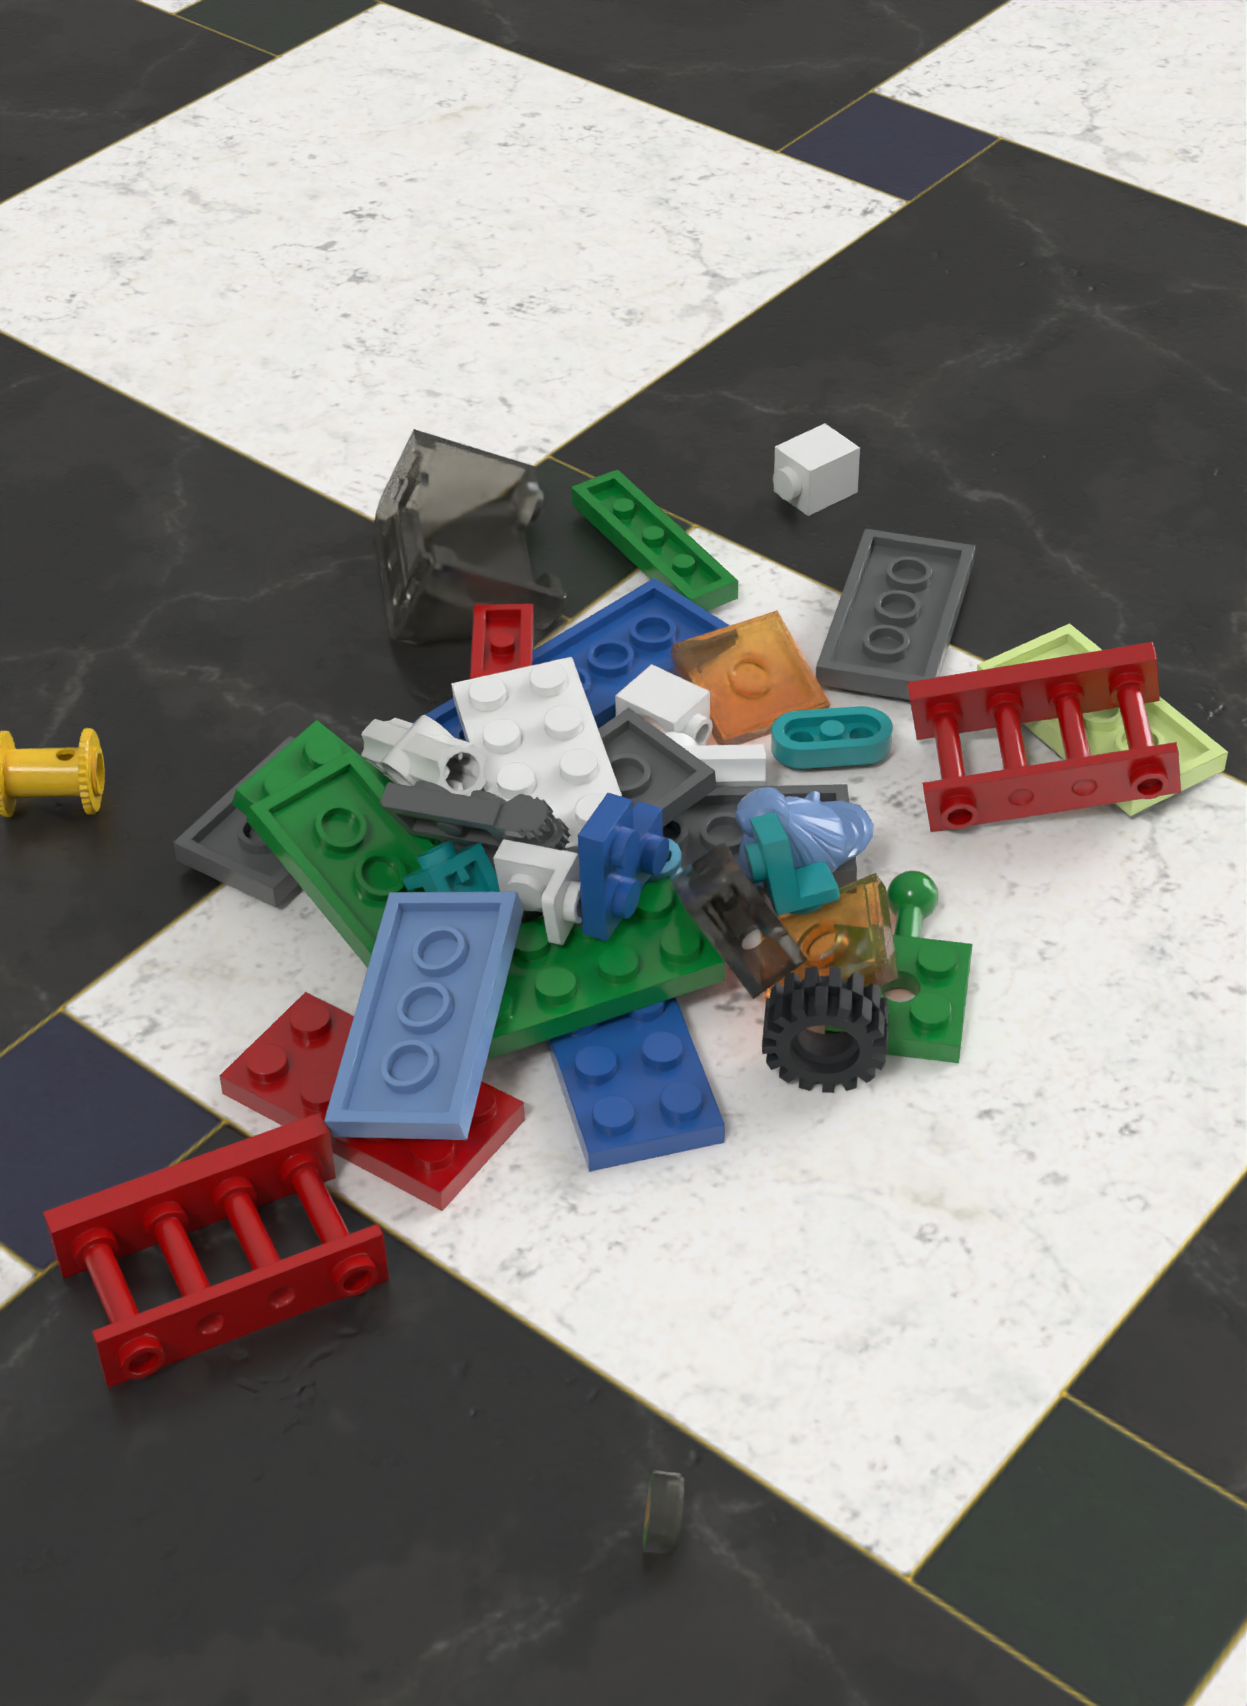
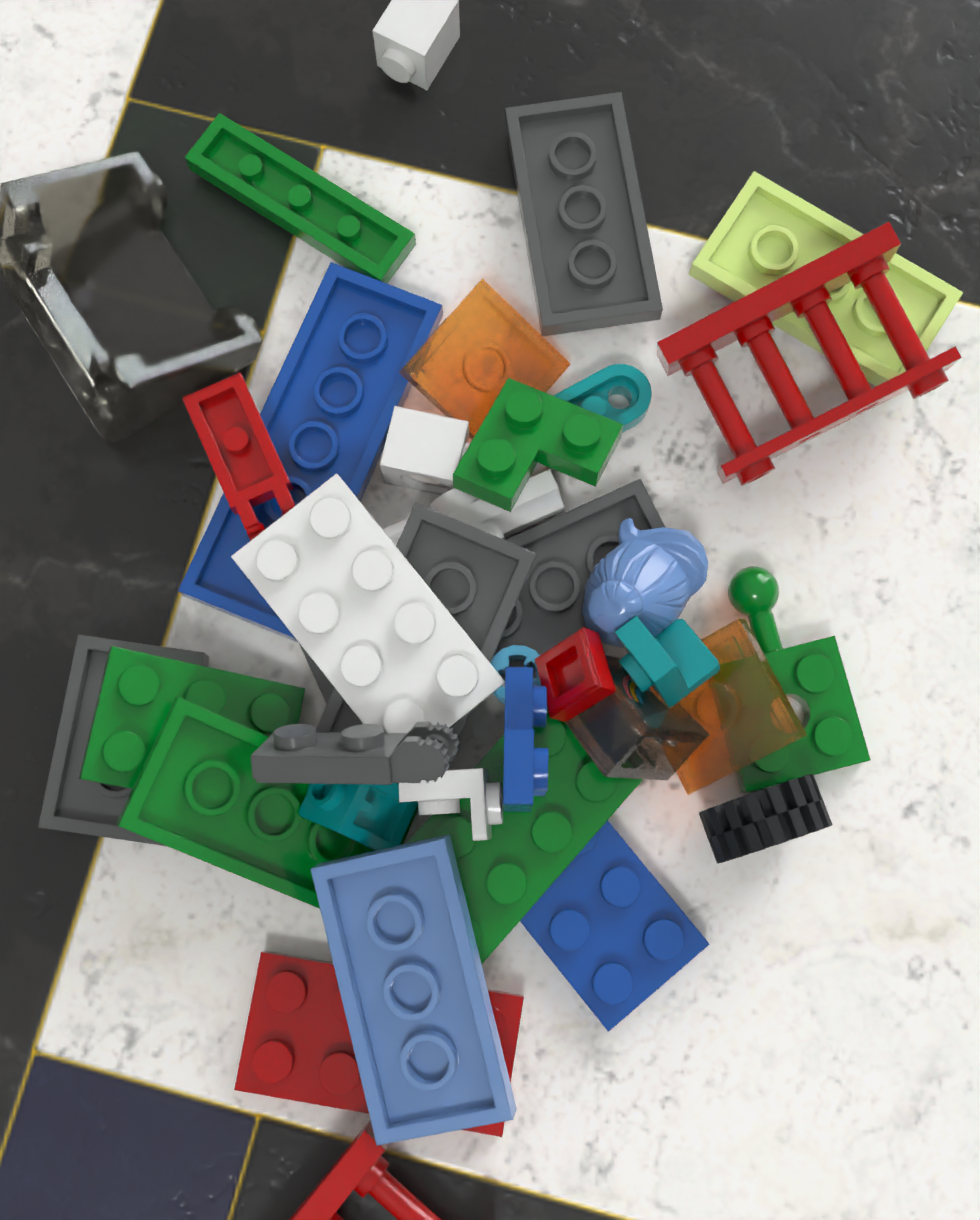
camera: 25 degrees left, 35 degrees up
white piece [361,715,487,796] -> none
none -> green plate [453,378,623,512]
none -> red tile [534,627,616,722]

